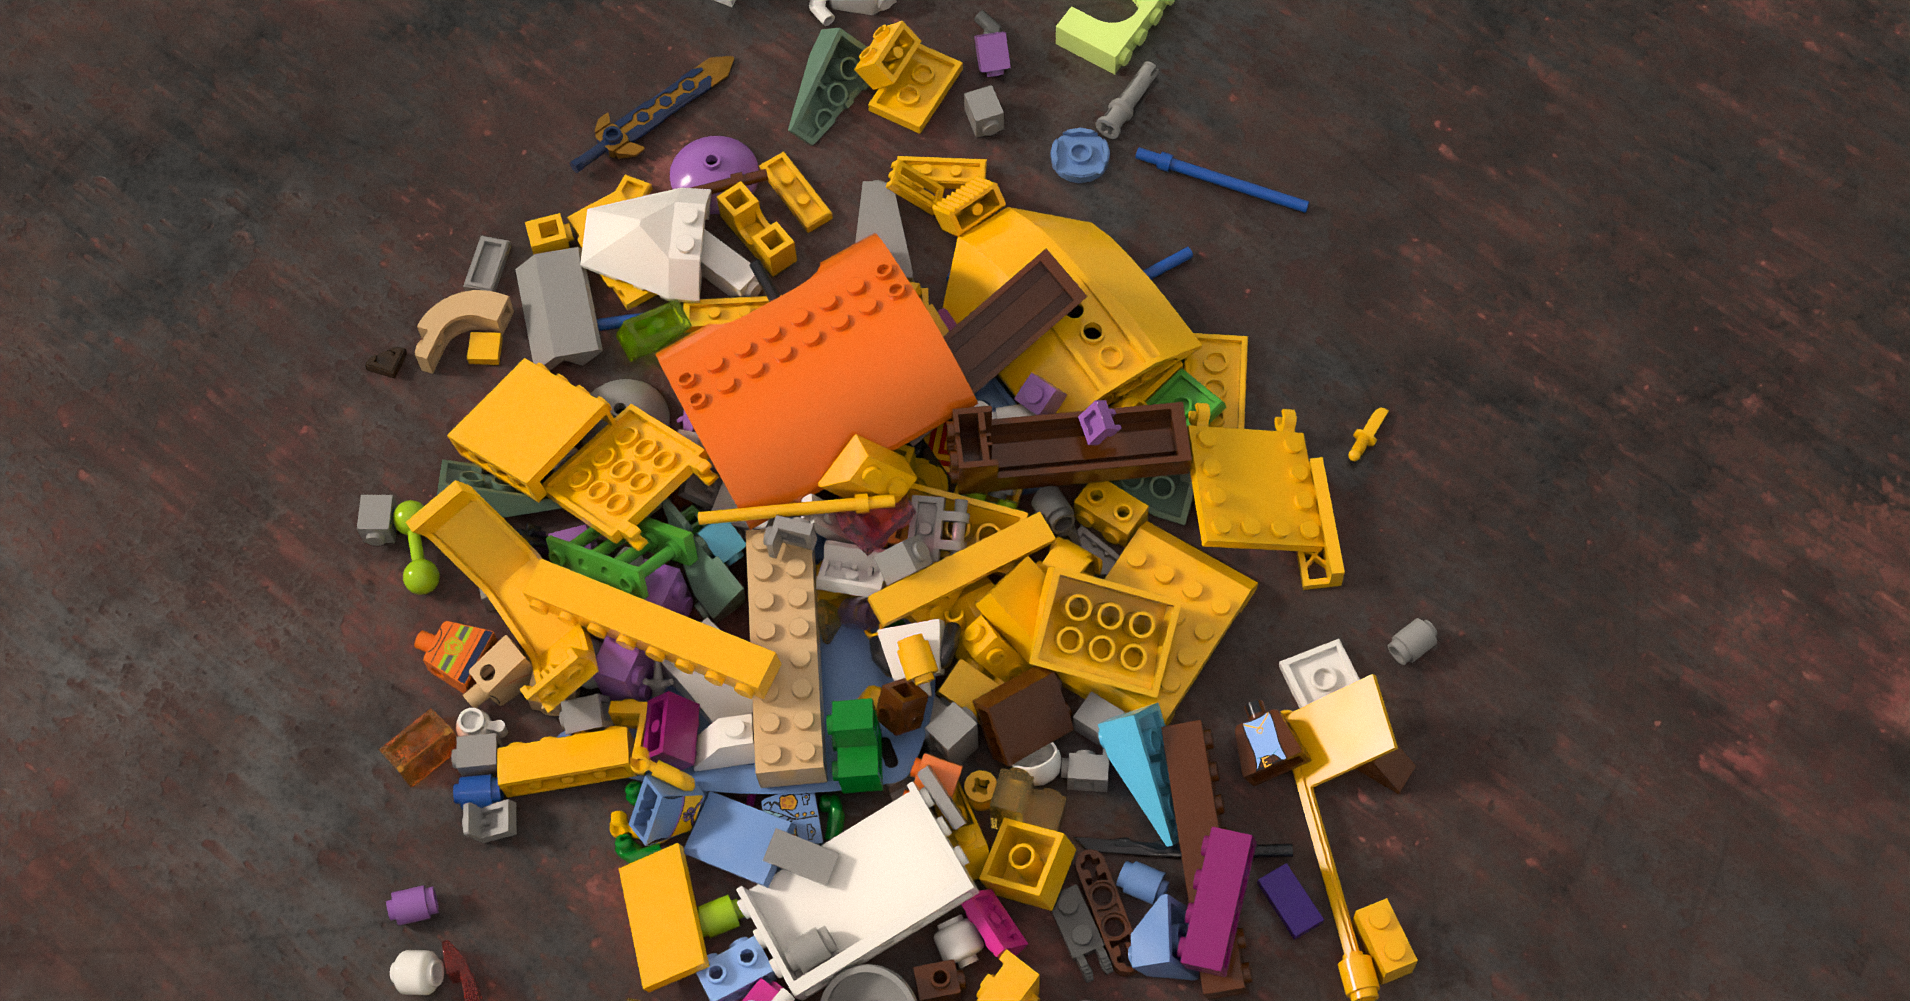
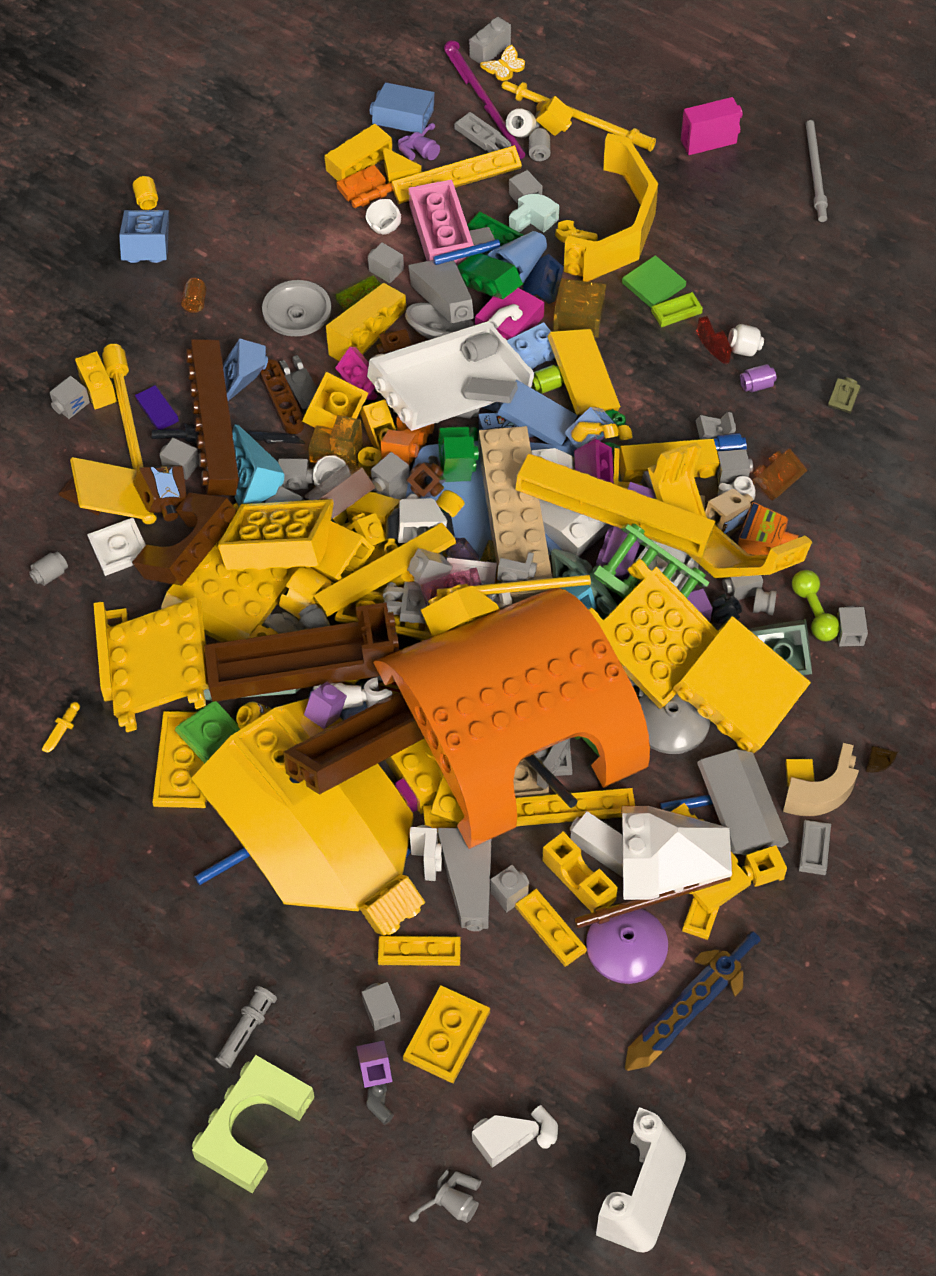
camera: 175 degrees right, 5 degrees down
clear neon green slope [616,300,692,362] -> none
sand green wedge [788,28,869,146] -> none
yellow brick [854,21,921,90] -> none
yellow tile [885,159,945,216] -> none
yellow brick [897,633,939,686] -> none
light grey tile [917,765,967,830] -> none
medium blue tile [1050,128,1110,183] -> none
medium lavender tile [1078,400,1121,445] -> none
medium blue brick [1116,861,1170,905] -> none
blue bar [1135,147,1310,213] -> none
magenta brick [1177,827,1257,977] -> none
none -> light grey brick [50,376,90,419]
none -> reddish brown arch [132,493,237,586]
none -> light grey brick [160,438,199,480]
none -> white bracket [410,825,442,881]
none -> light grey brick [491,865,529,913]
none -> olive bracket [828,377,861,414]

